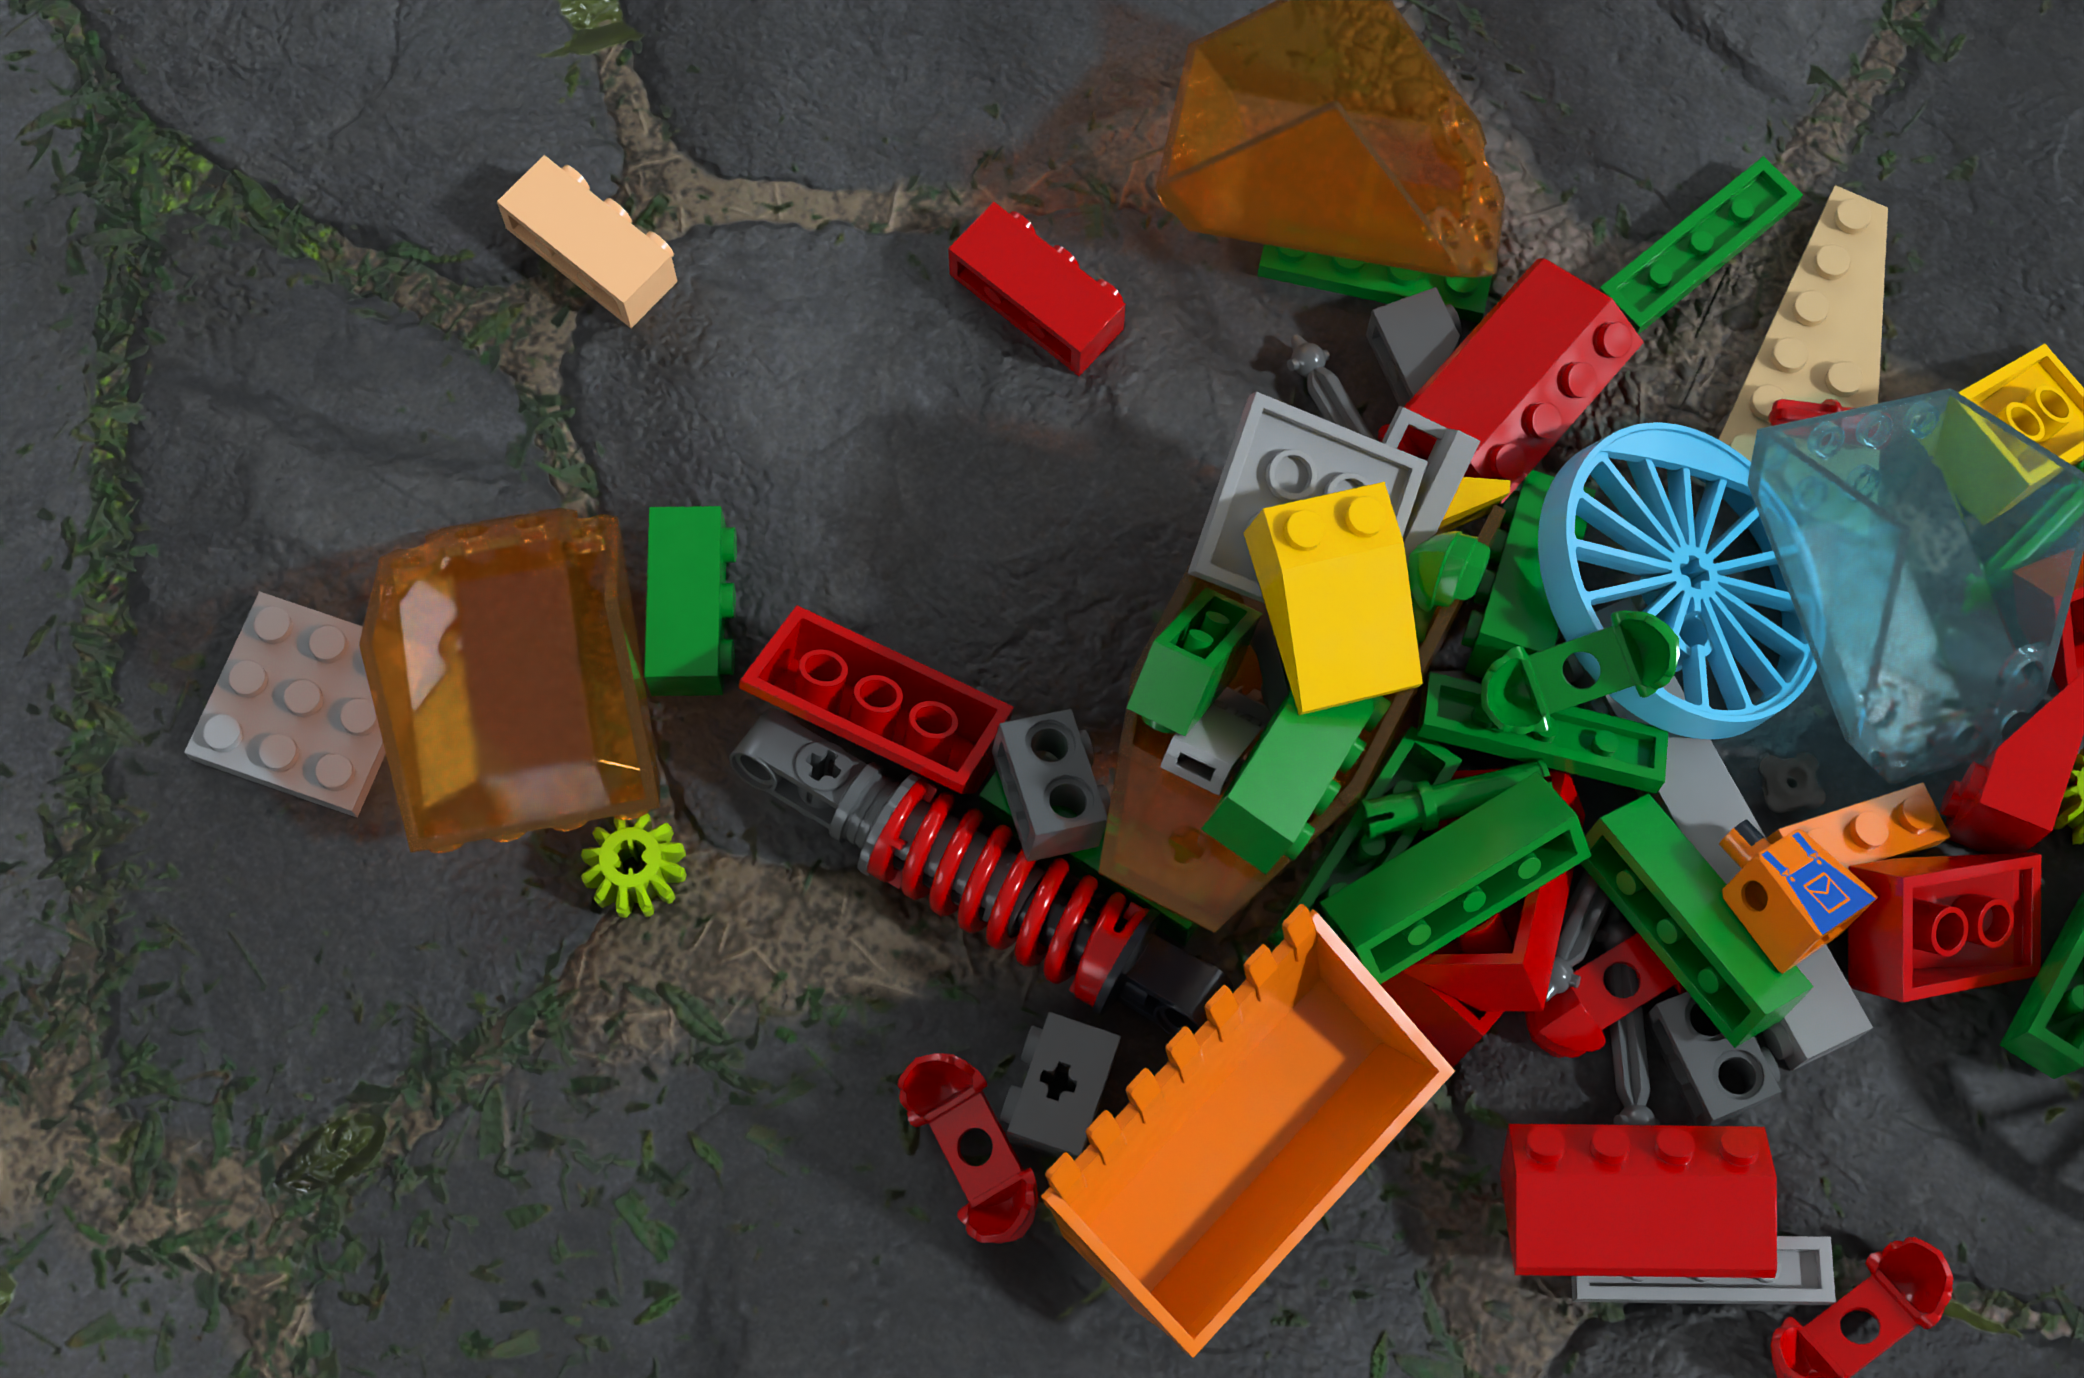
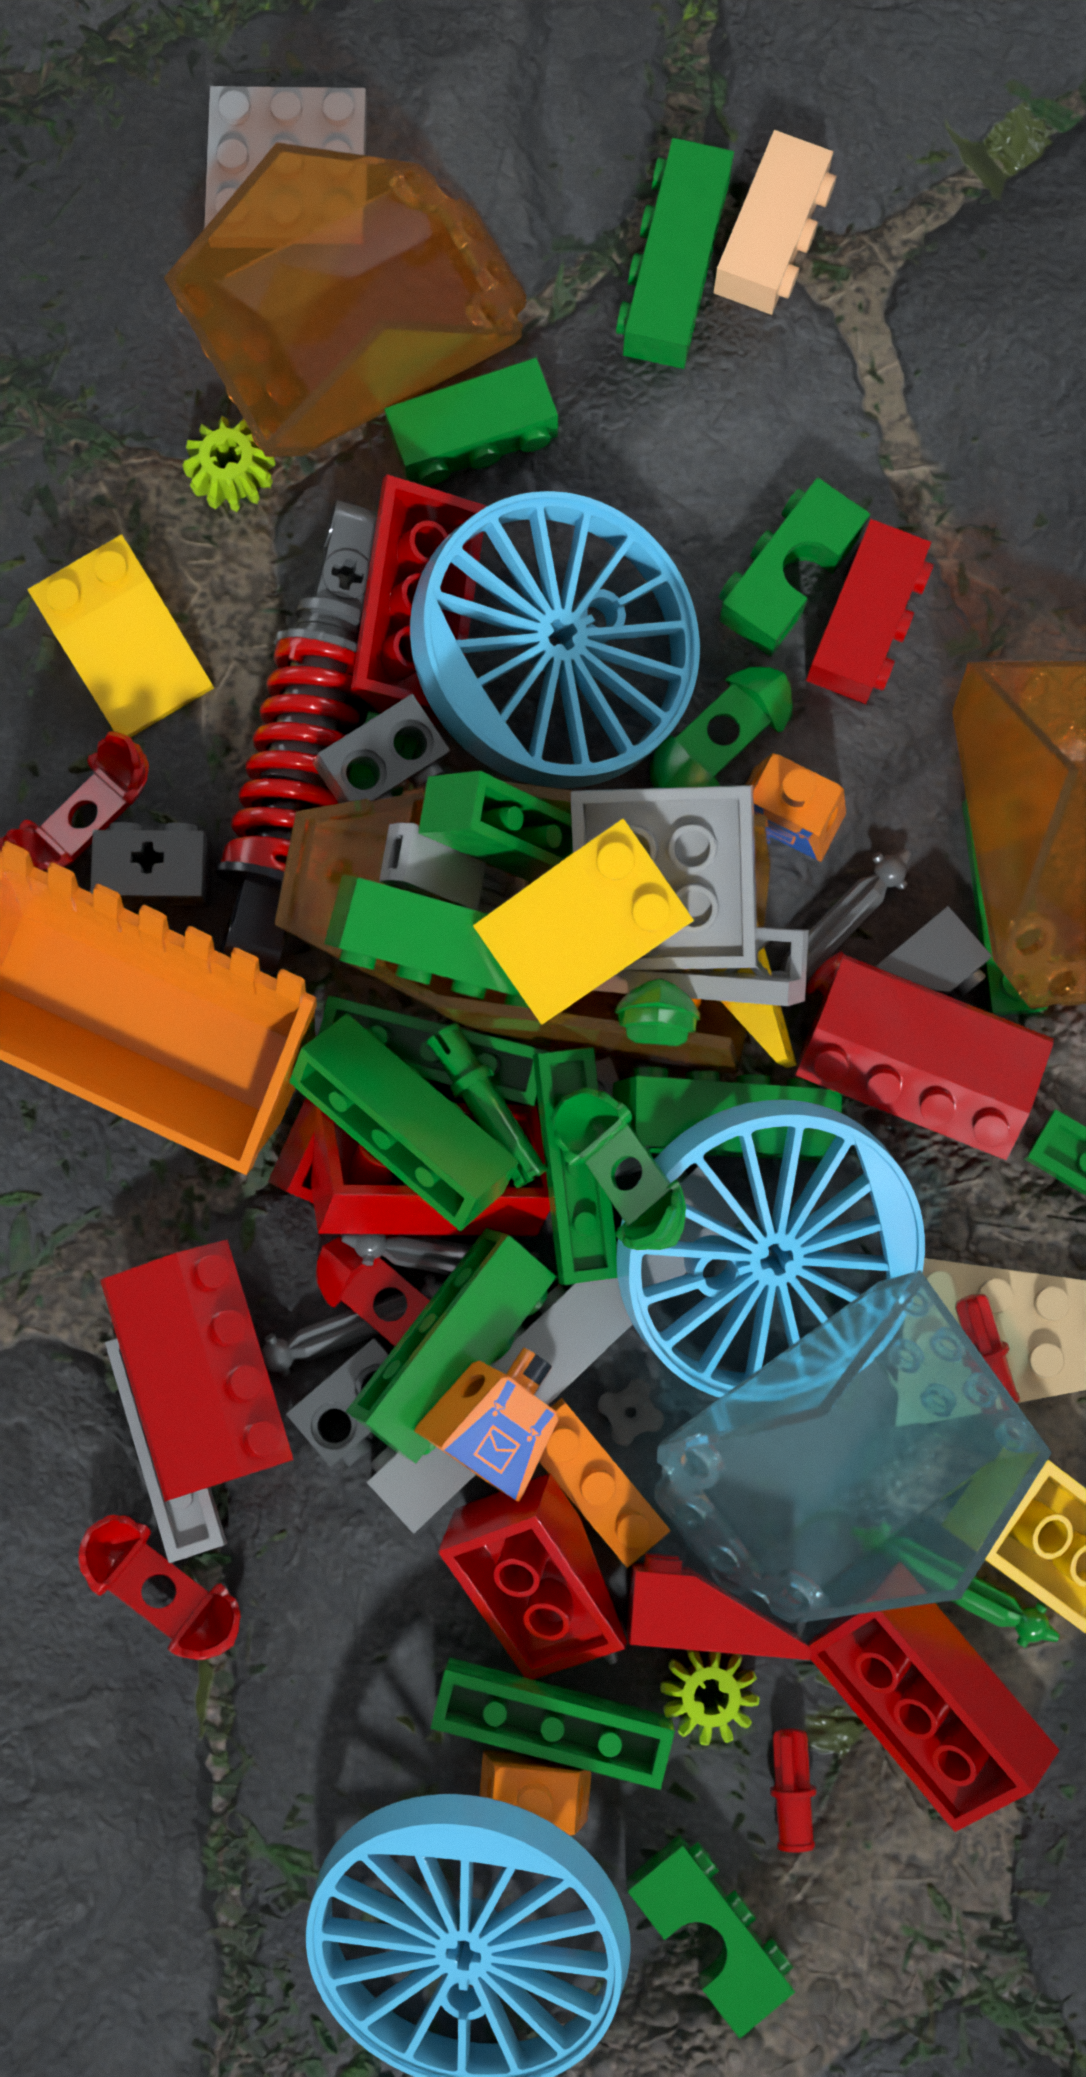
camera: 75 degrees right, 10 degrees up
none -> yellow slope [27,534,214,737]
none -> medium azure piece [410,491,700,788]
none -> green brick [616,138,734,369]
none -> green piece [649,667,793,788]
none -> green arch [718,477,870,657]
none -> orange torso [745,753,846,862]

